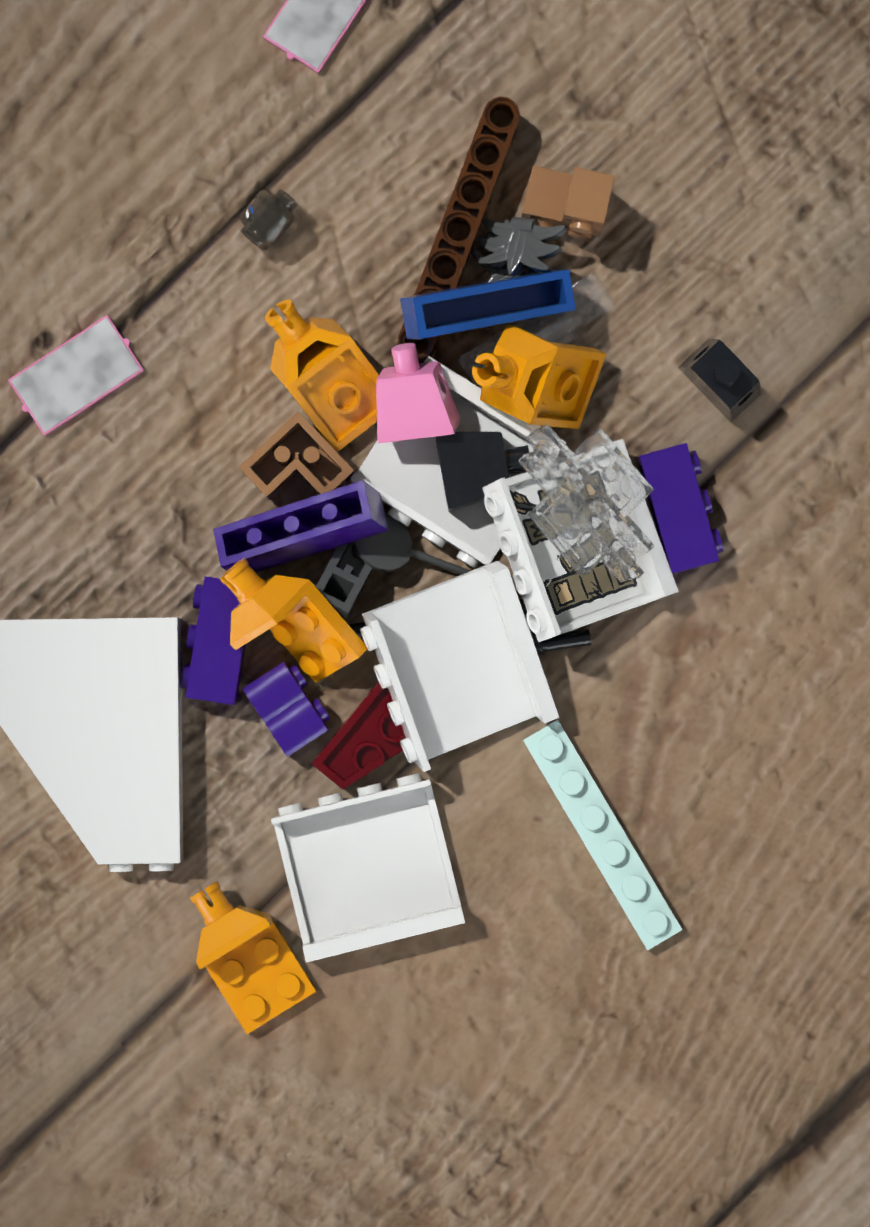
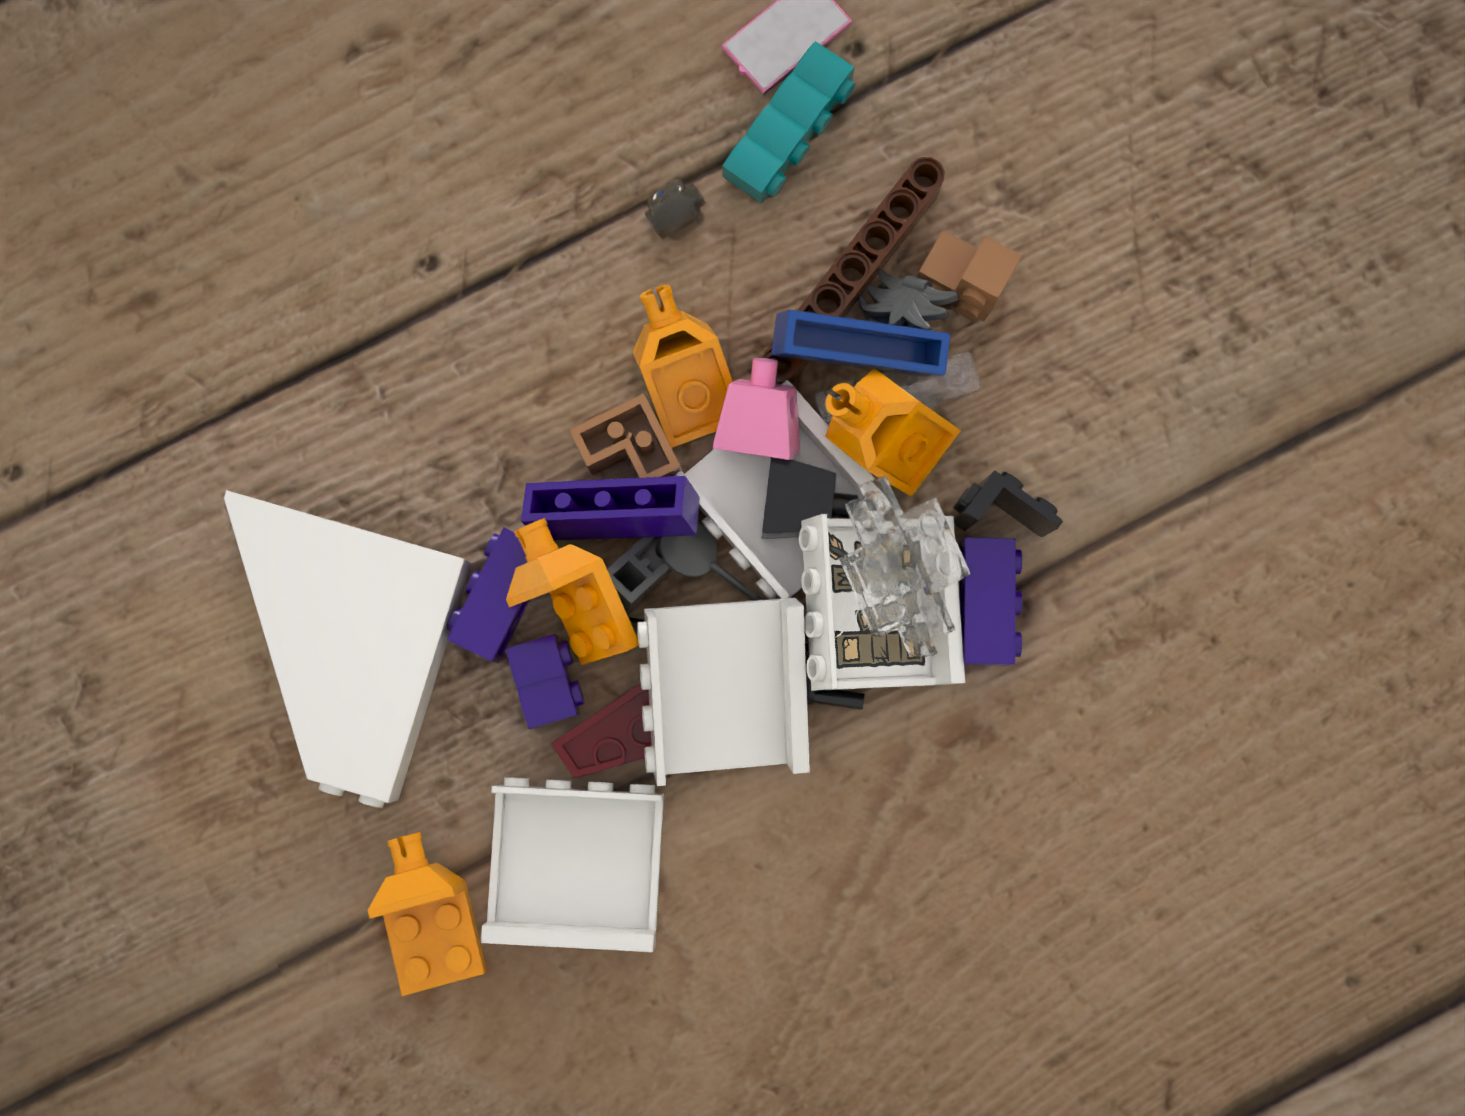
camera: 20 degrees right, 5 degrees down
flat silver piece [8,315,144,436] -> none
light aqua plate [523,720,682,950] -> none
black torso [678,339,760,422] -> none
none -> teal brick [722,41,856,204]
none -> black bracket [953,470,1063,537]

